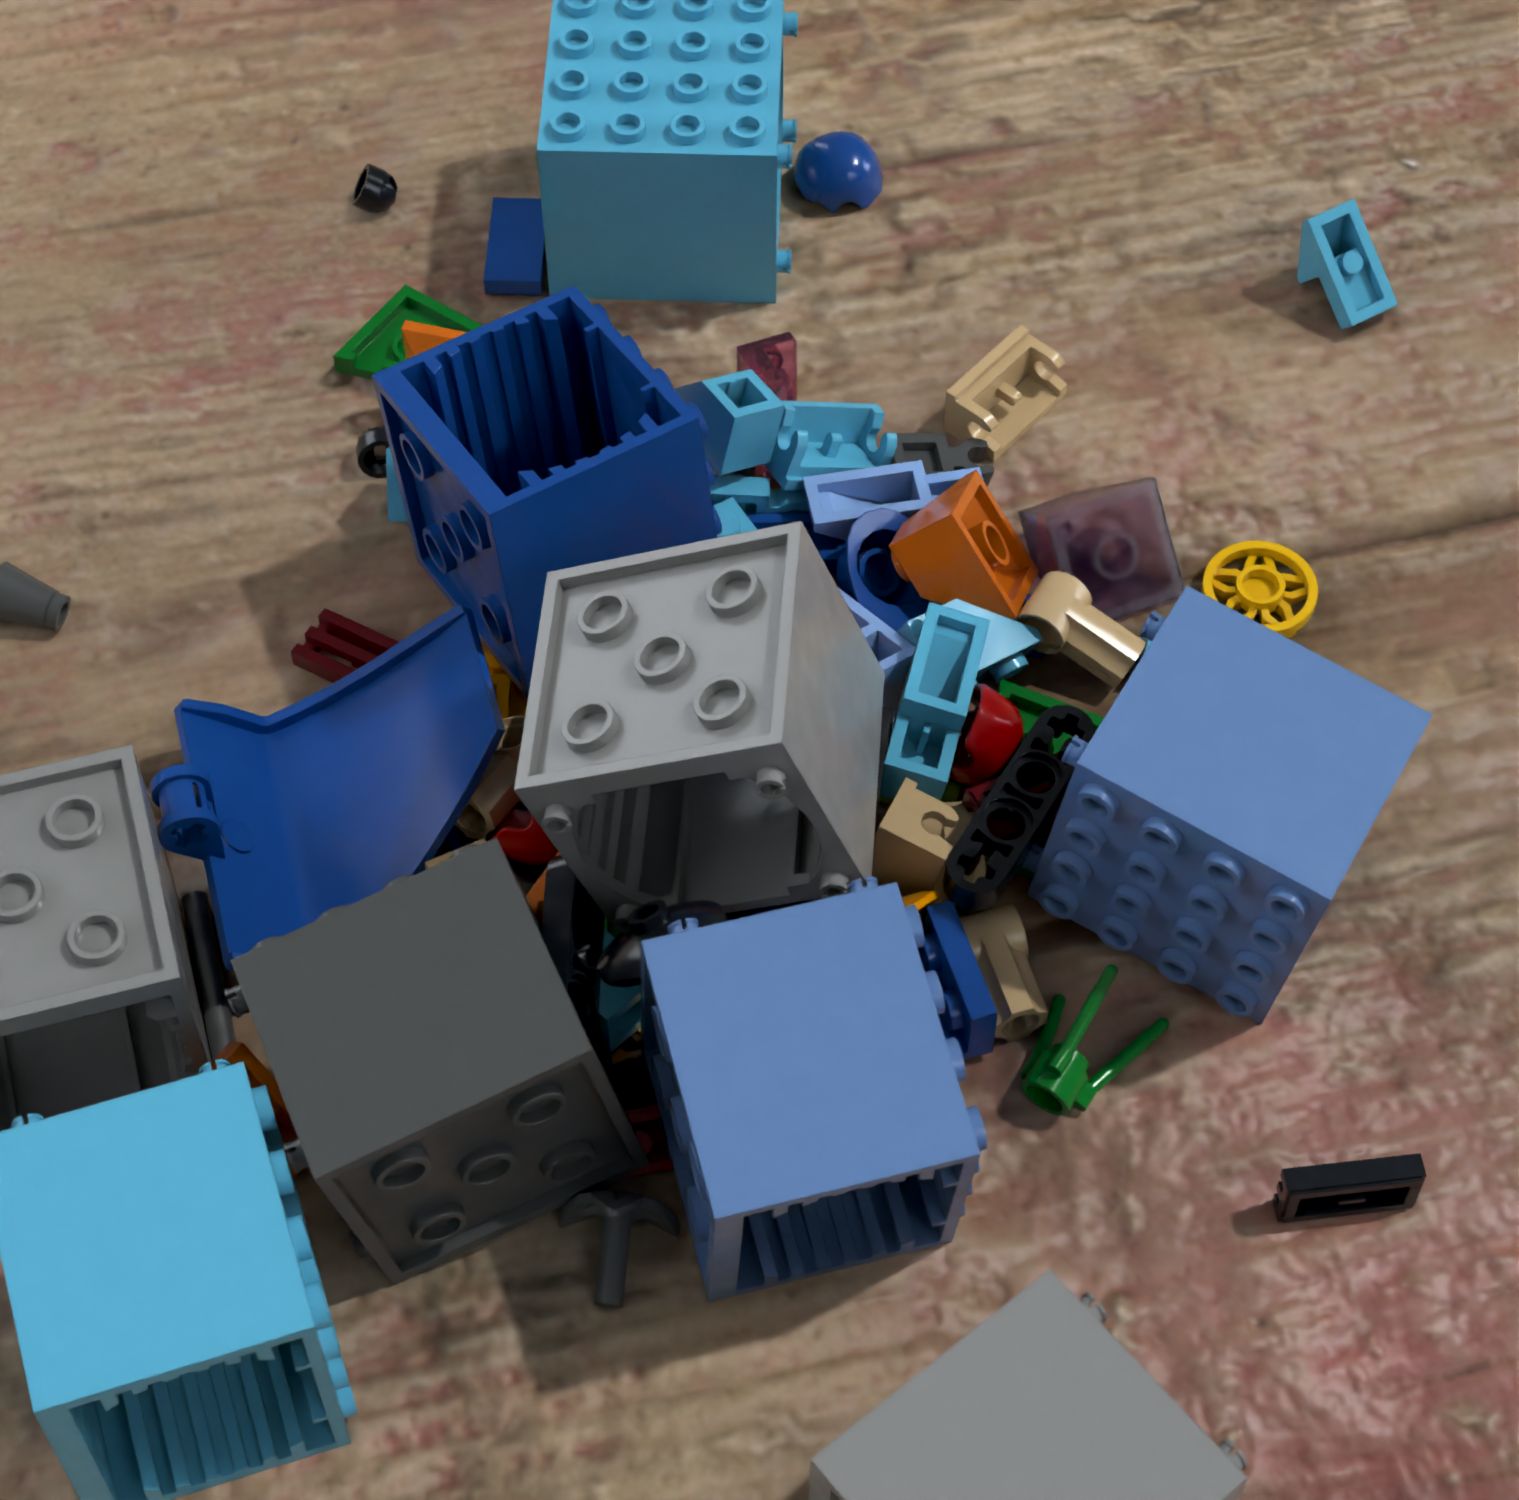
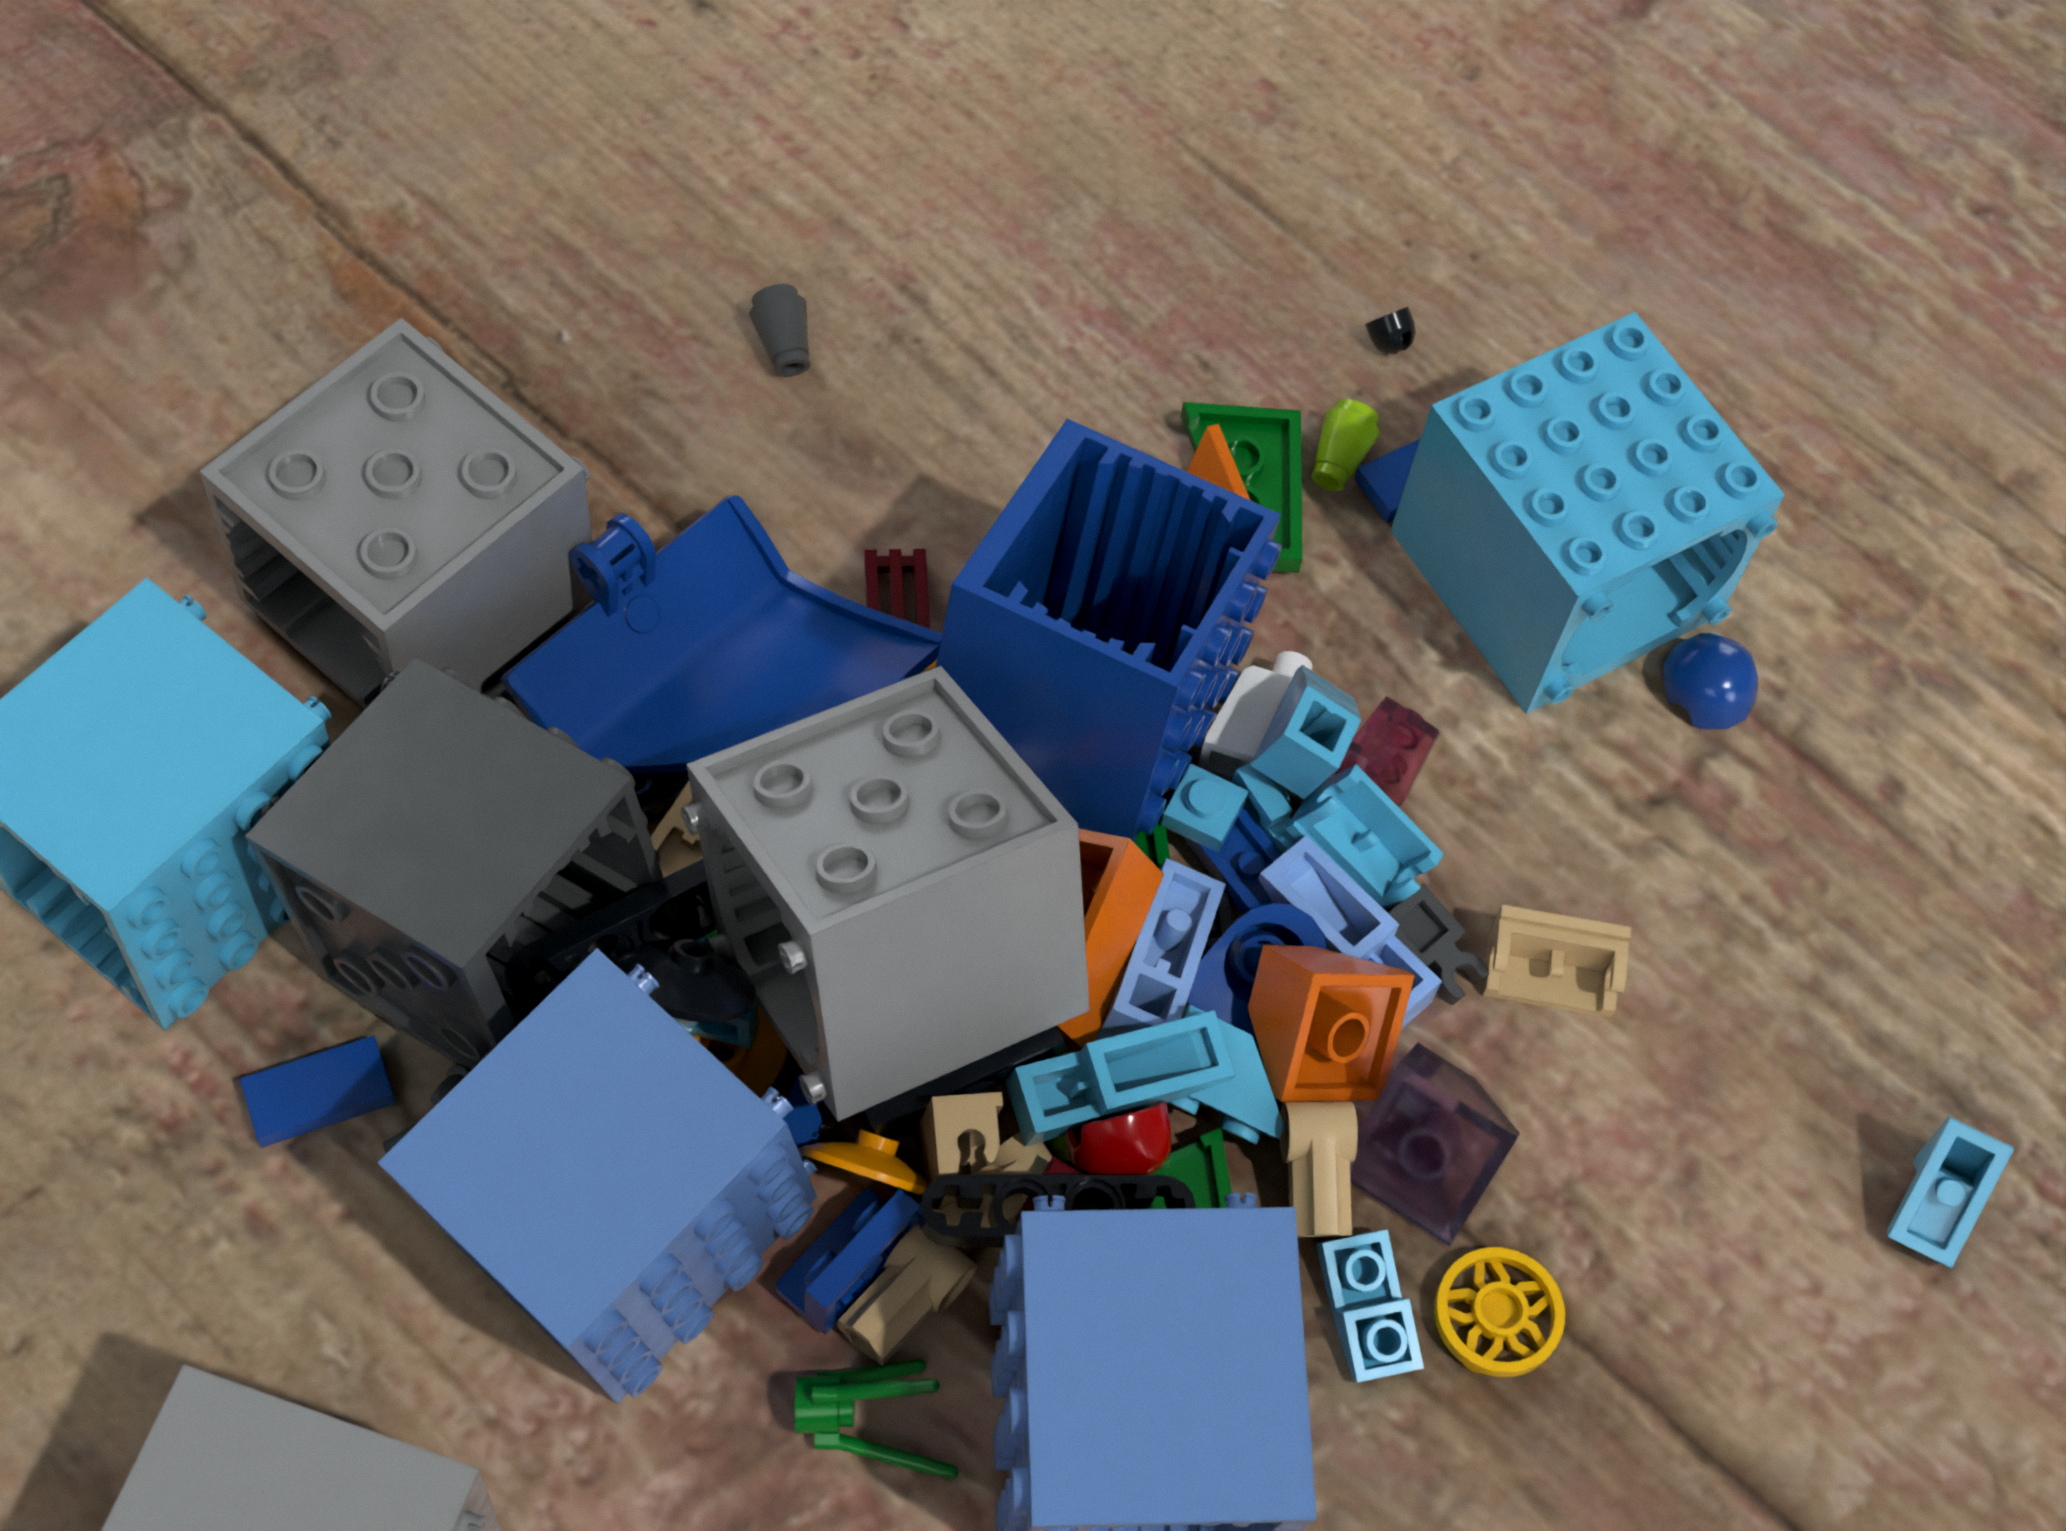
camera: 50 degrees right, 5 degrees up
none -> blue tile [239,1035,396,1148]
none -> lime cone [1311,399,1380,491]

